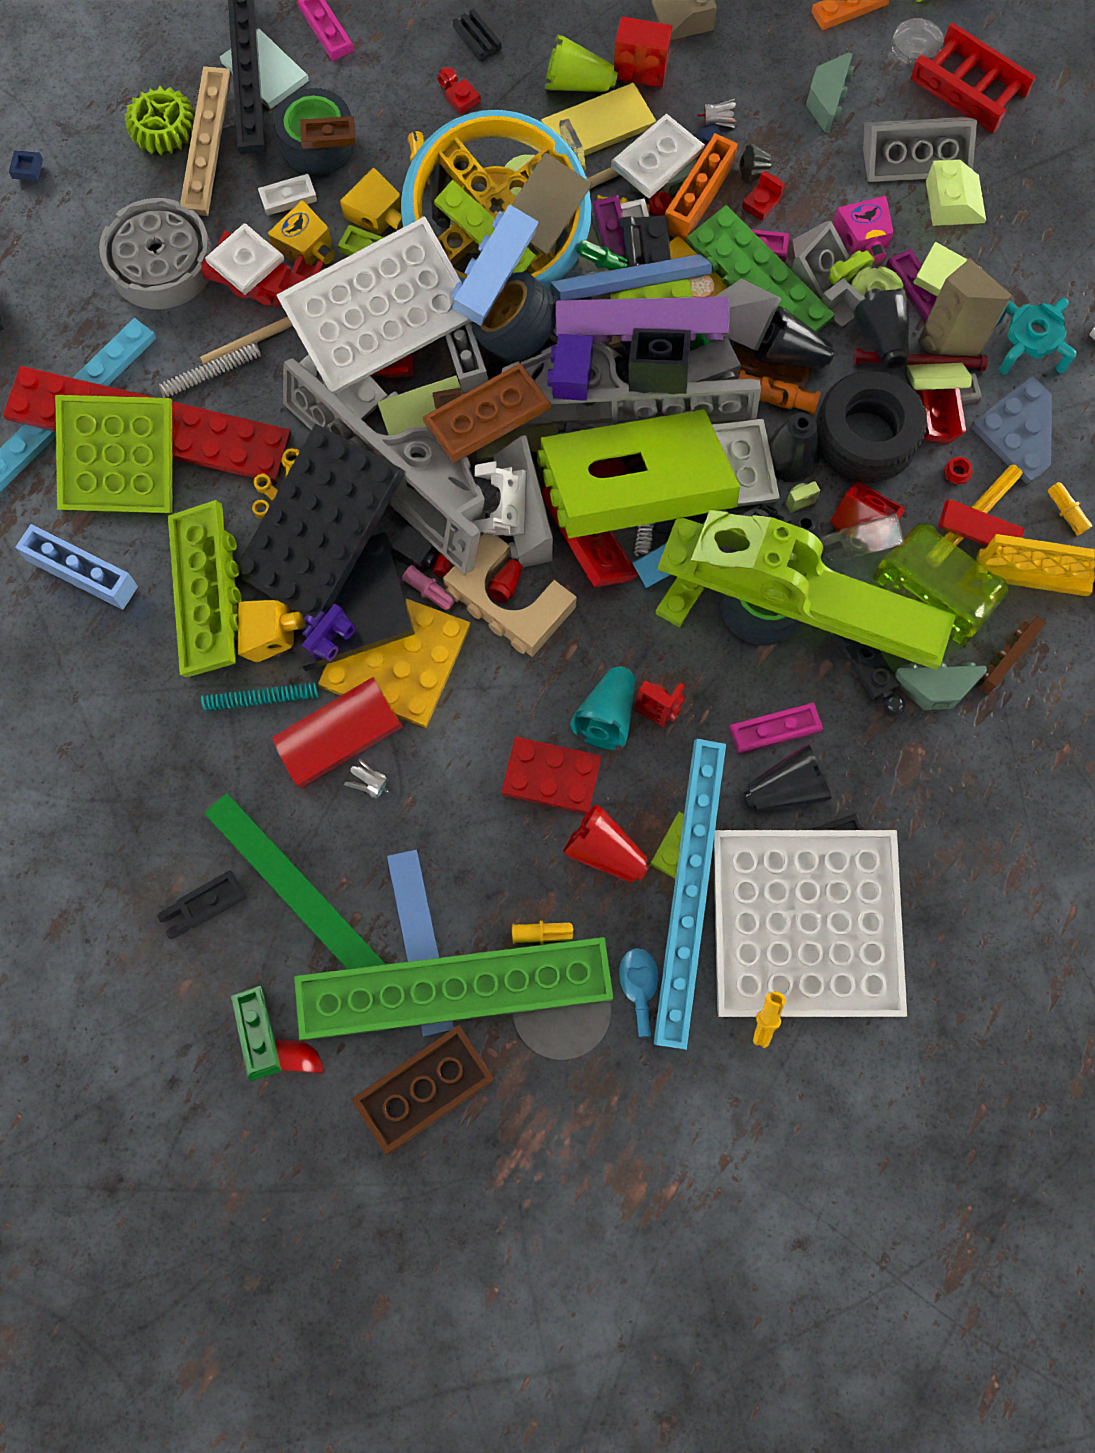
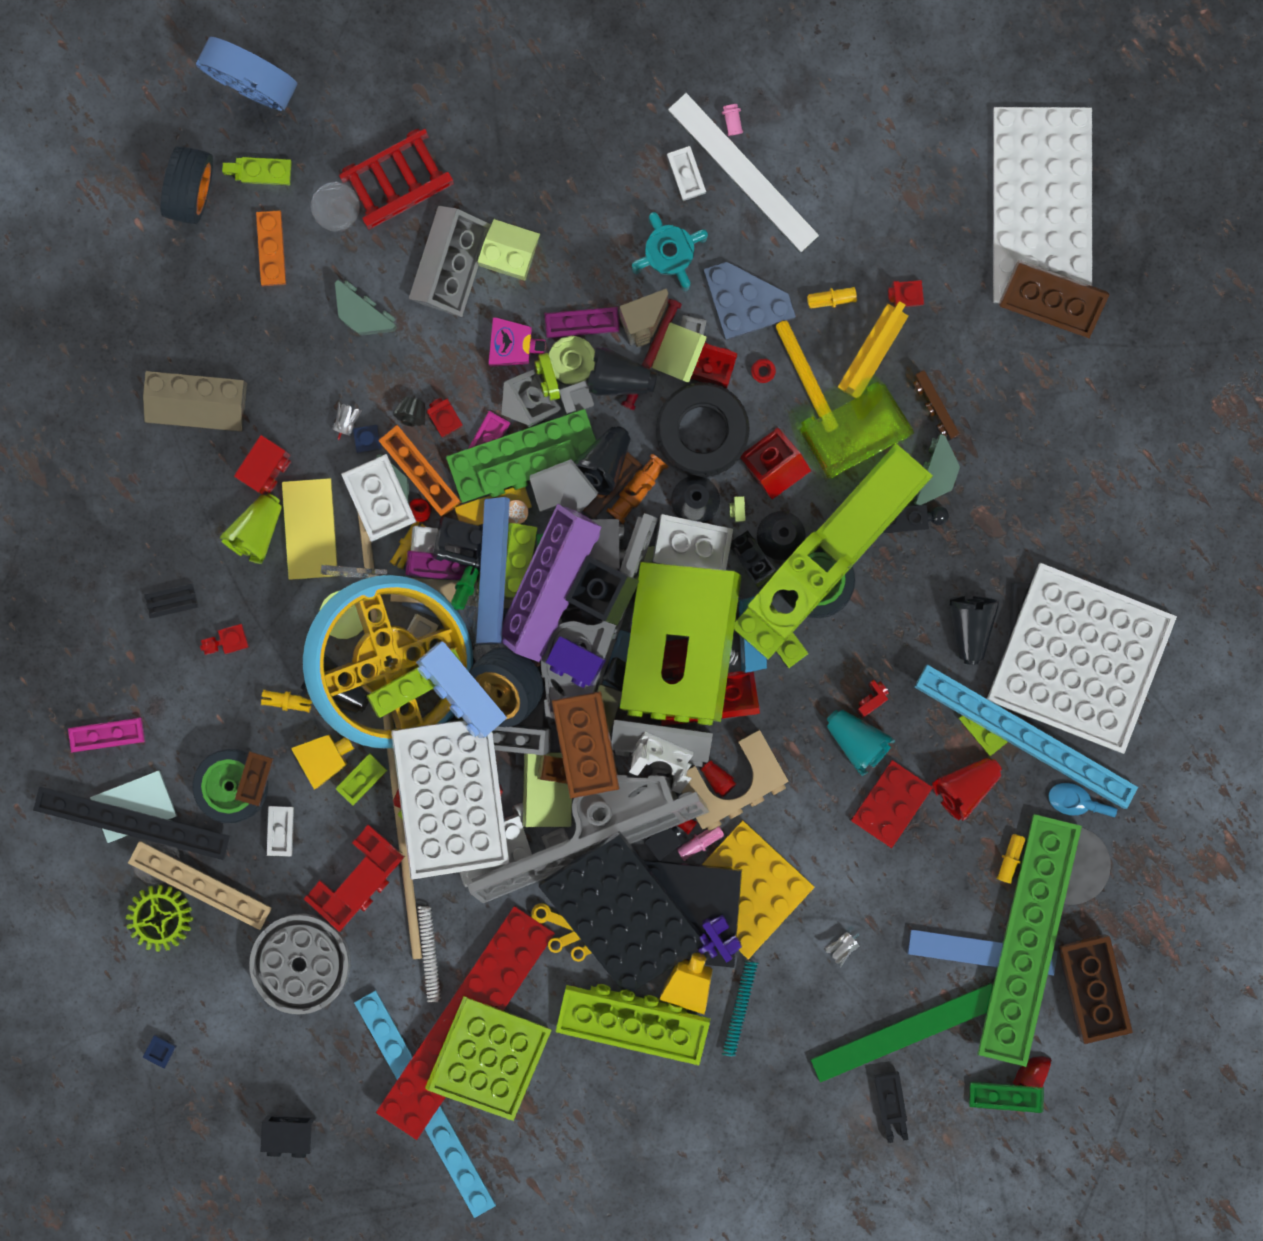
camera: 70 degrees left, 15 degrees up
light blue brick [15,524,138,610] -> none
white plate [205,223,284,295] -> none
yellow torso [267,200,335,265] -> none
red slope [272,677,403,788] -> none
dark tan tile [512,152,592,256] -> none
dark pink tile [729,702,823,755] -> none
yellow axle [753,991,786,1048] -> none
clear hinge [821,514,905,562] -> none
yellowish green tile [913,242,982,297] -> none
red tile [938,499,1025,547] -> none

